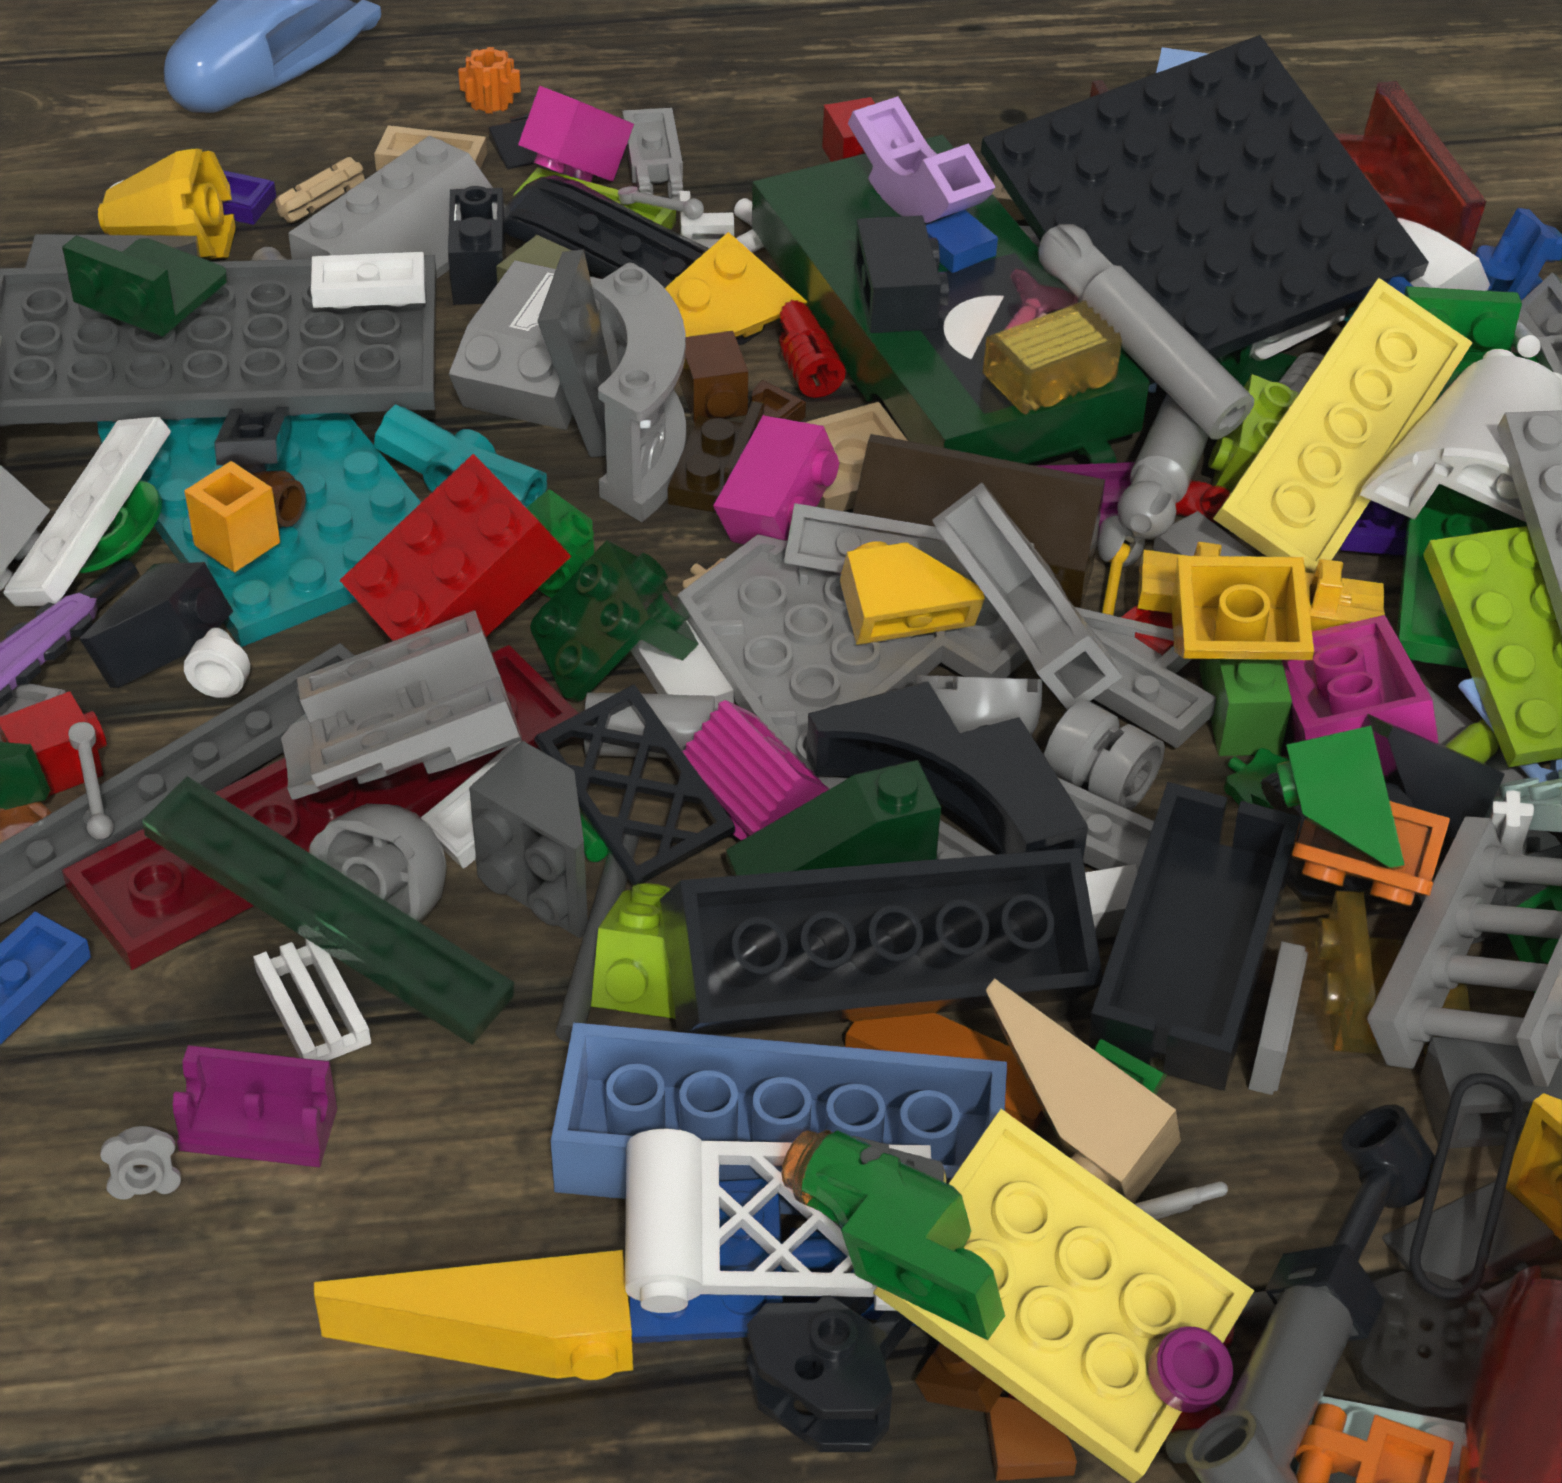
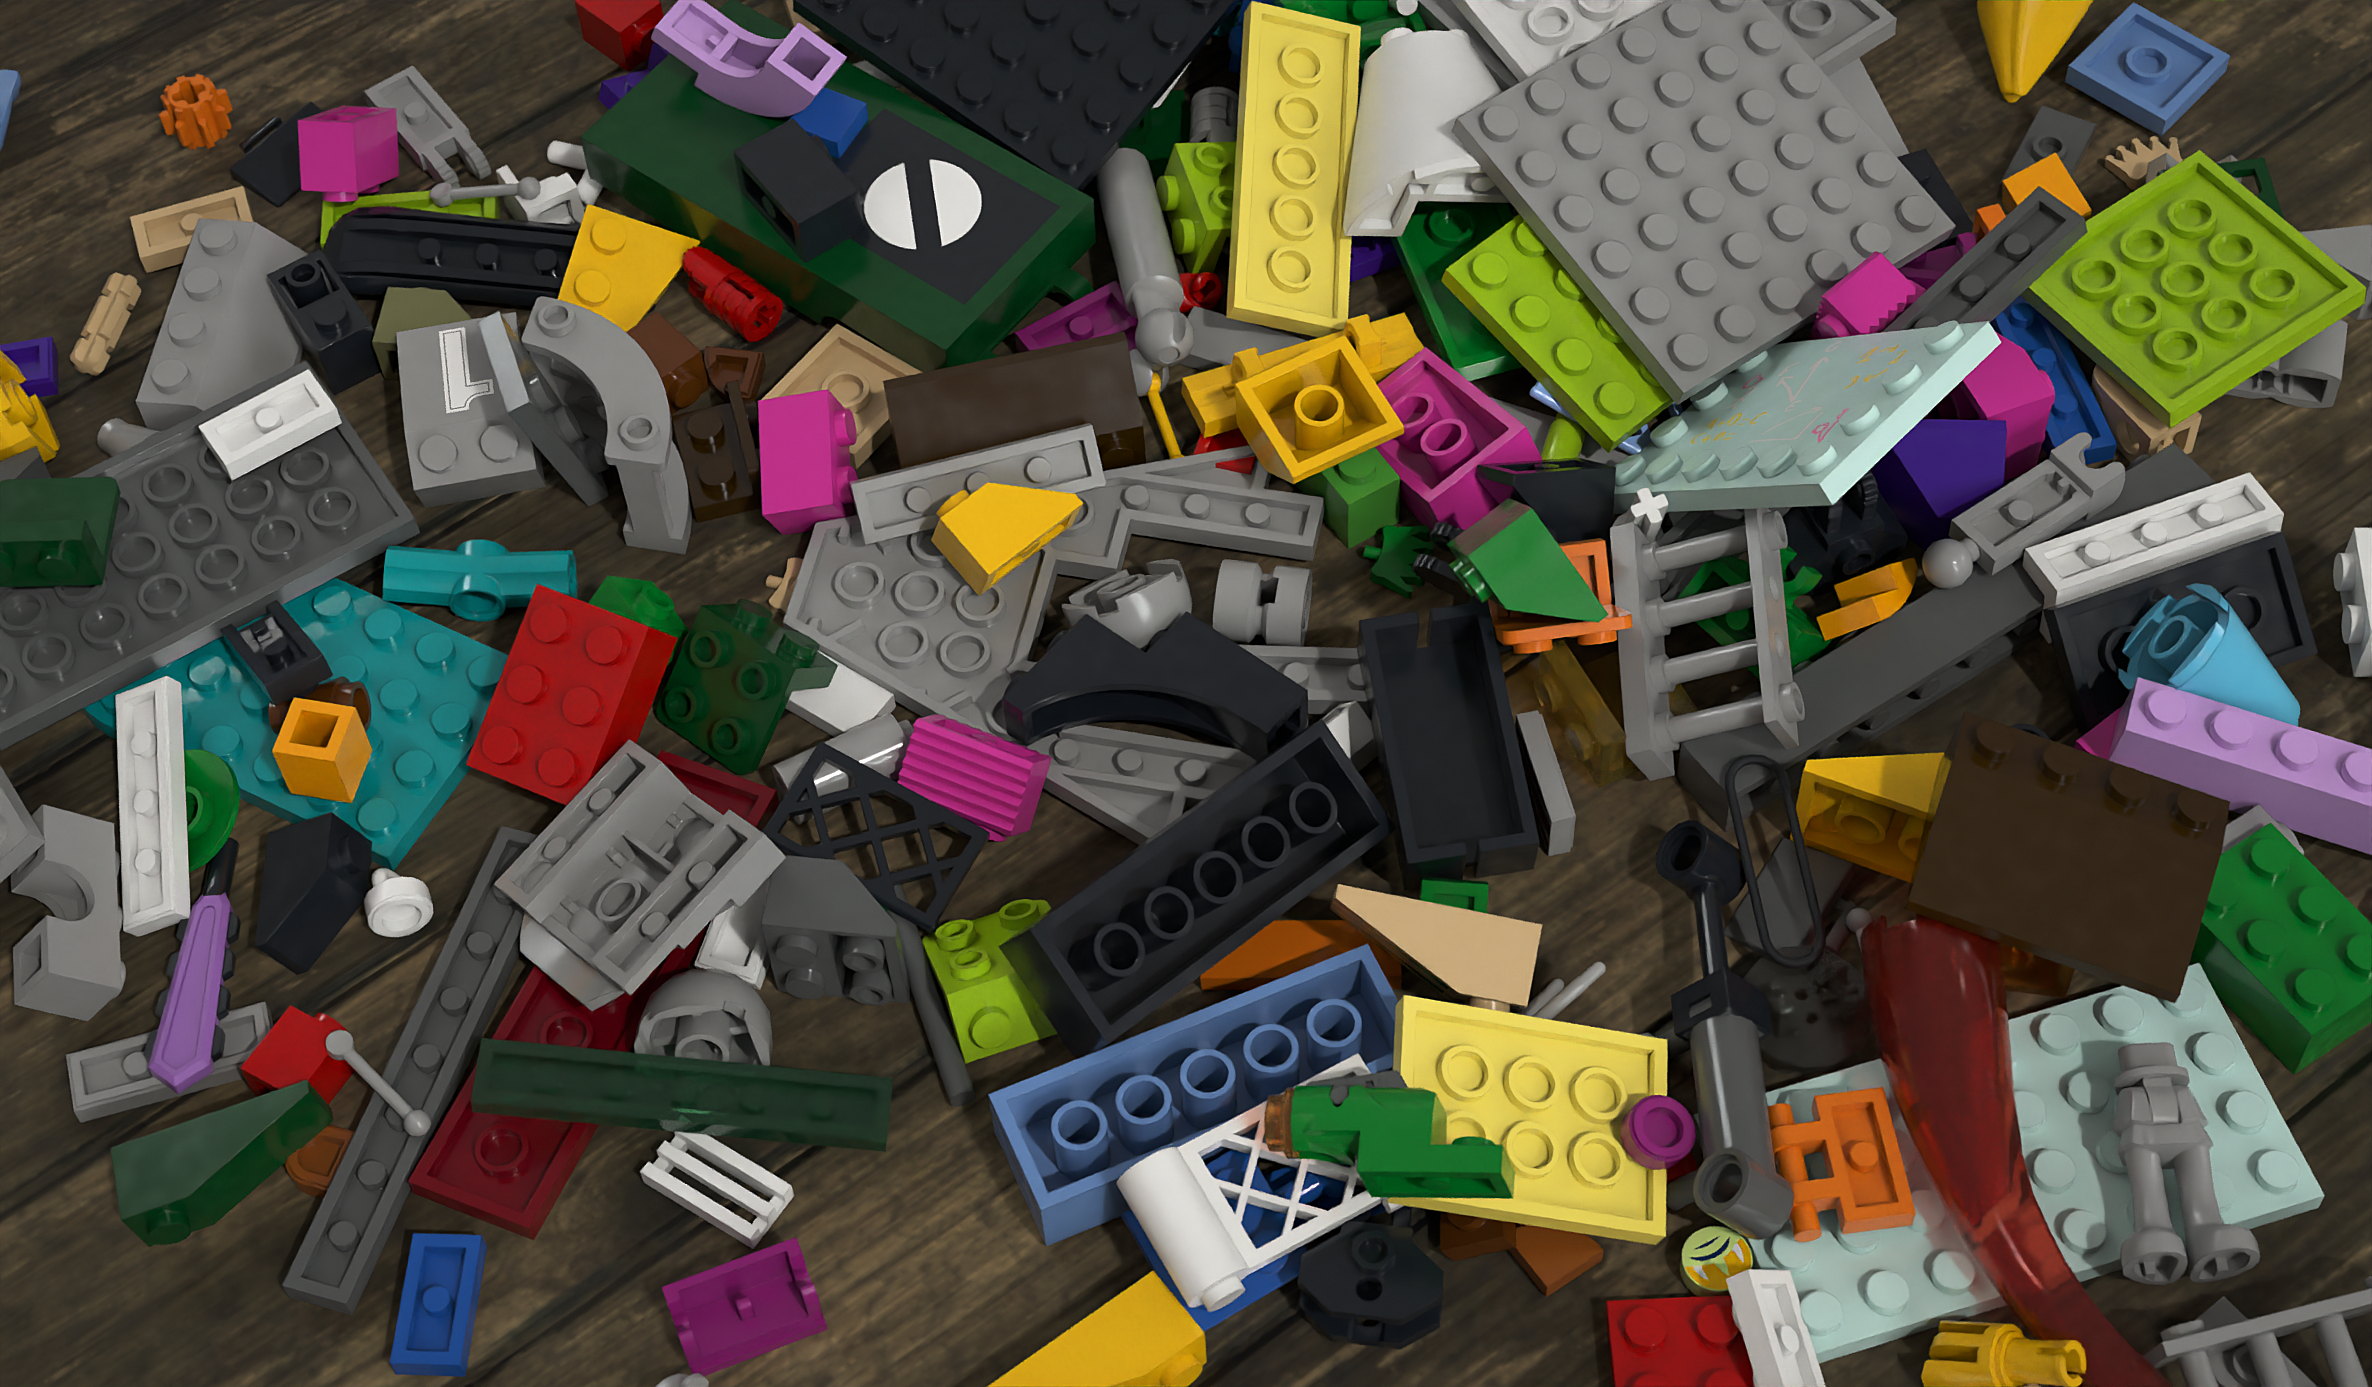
camera: 25 degrees left, 10 degrees up
dark green slope [726,760,941,876] -> none
light grey arch [932,483,1122,710] -> none
clear yellow brick [983,300,1122,415] -> none
clear pink piece [992,268,1078,361] -> none
light grey piece [1038,224,1255,440] -> none

